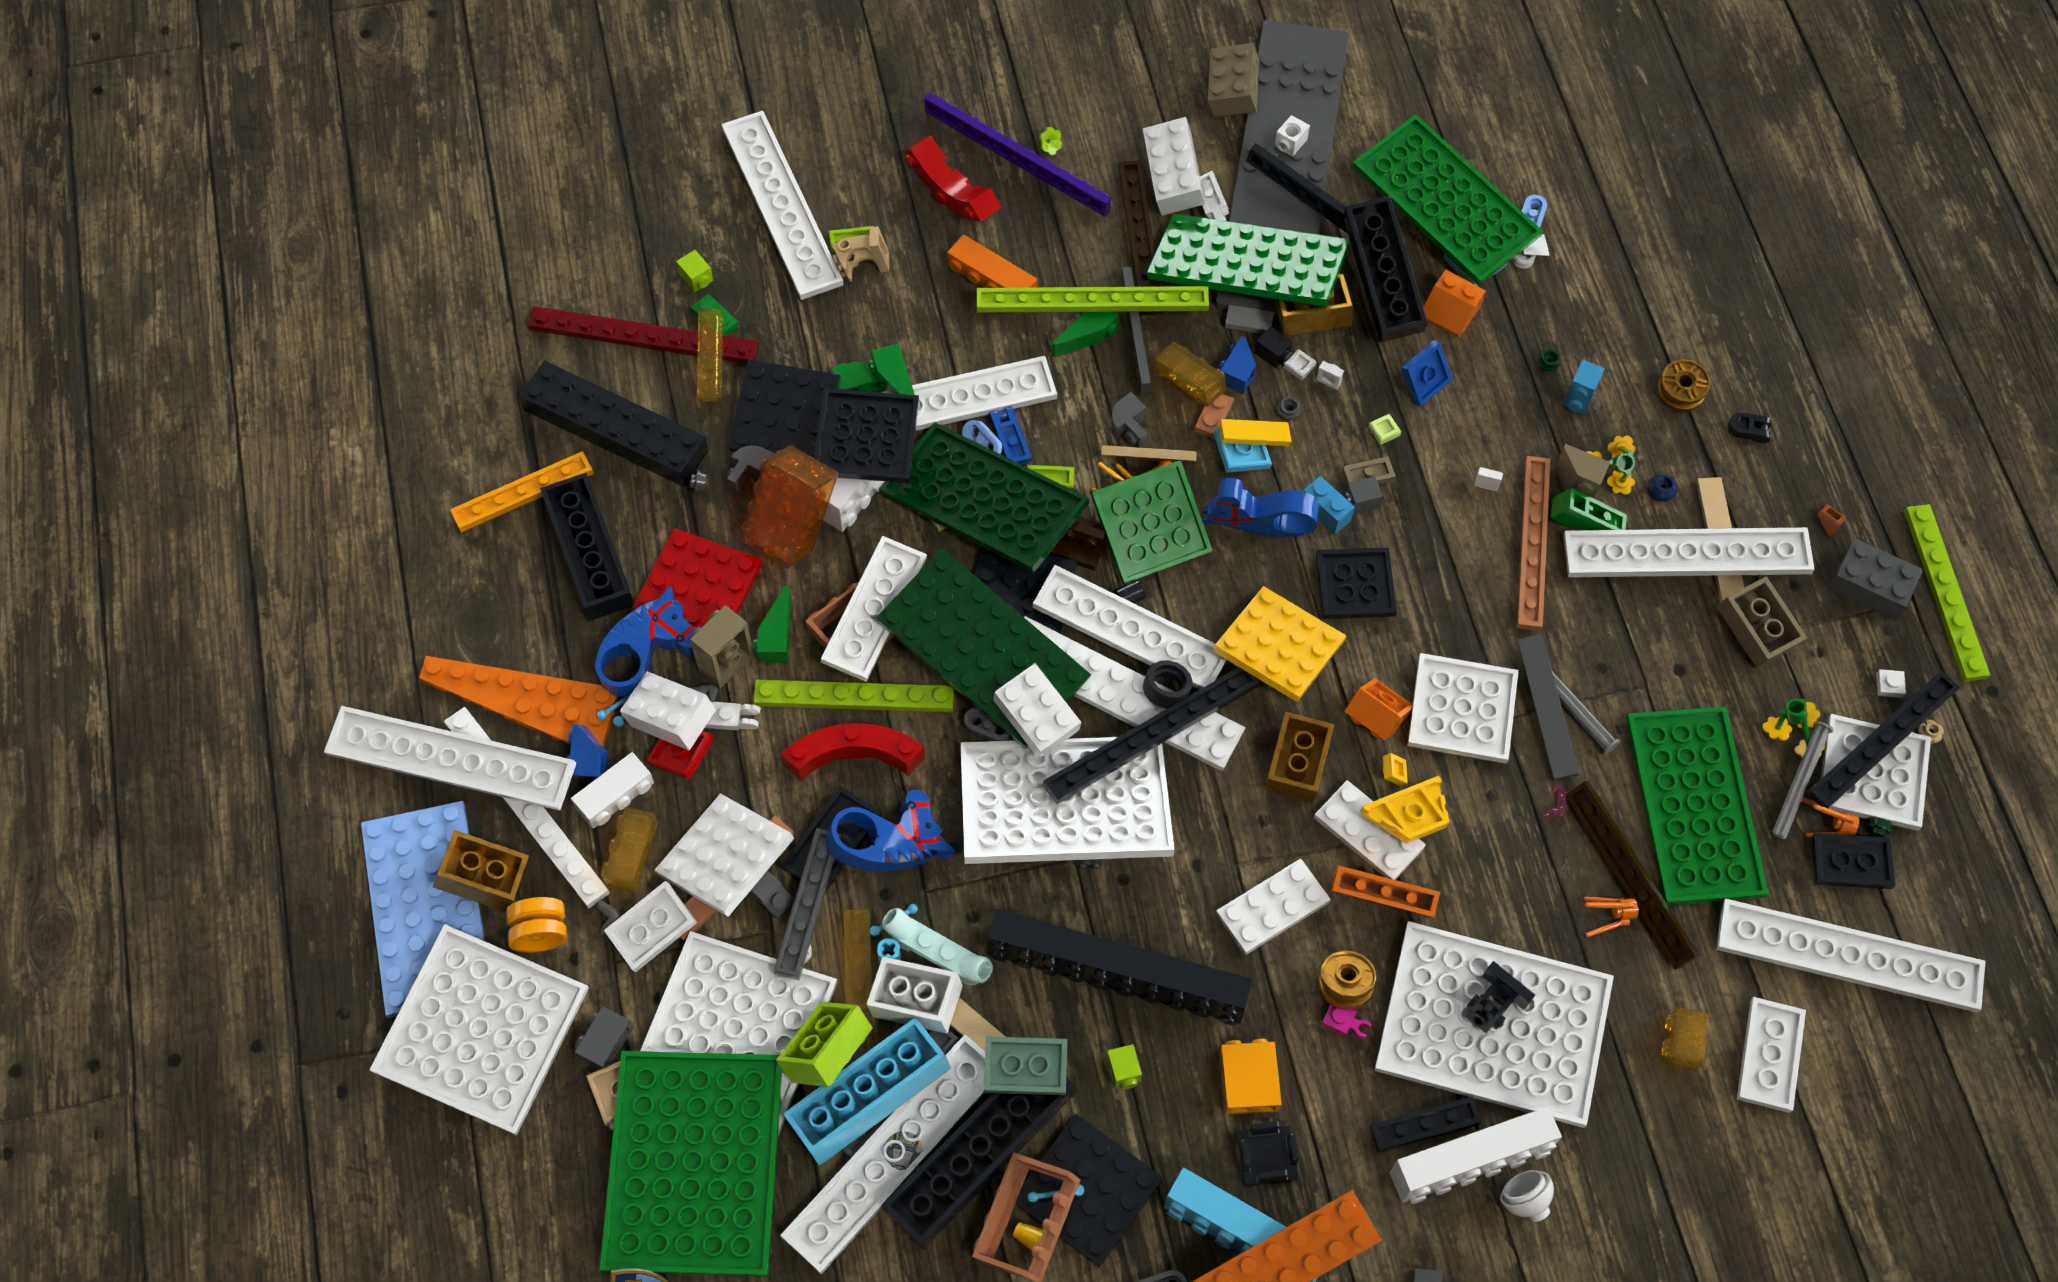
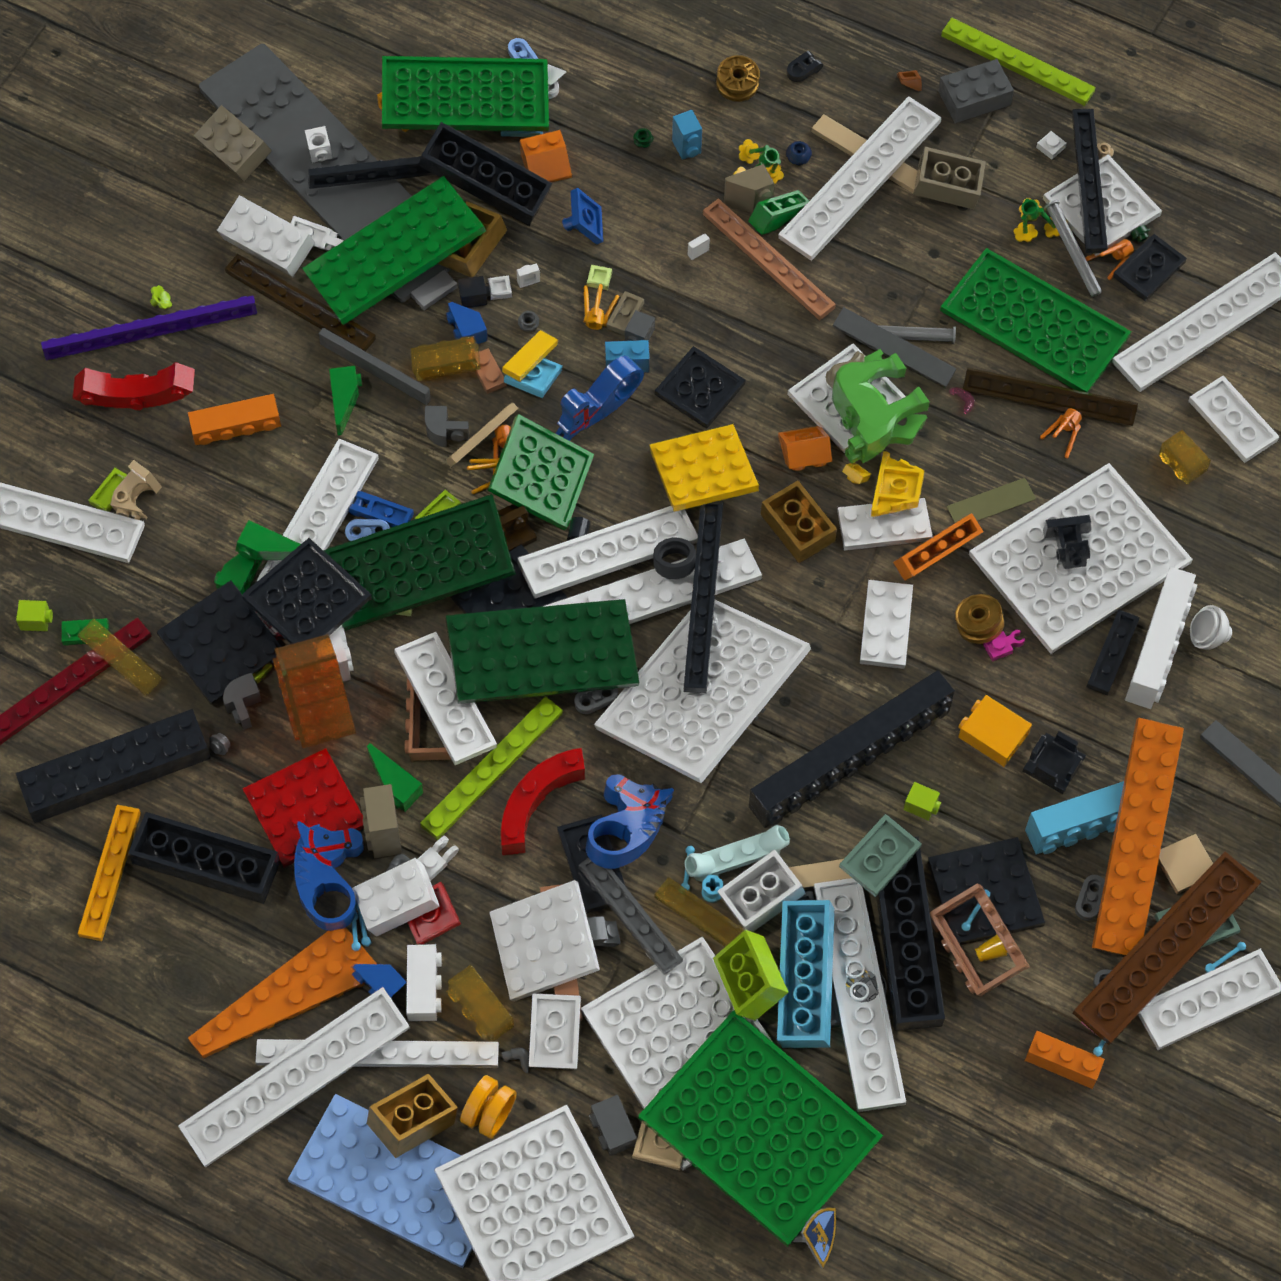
camera: 50 degrees left, 0 degrees up
lime plate [977,286,1209,313] -> none
white brick [993,663,1081,759] -> none
none -> light orange plant [583,284,619,330]
none -> bright green piece [825,349,930,463]
none -> olive sticker [947,478,1036,523]

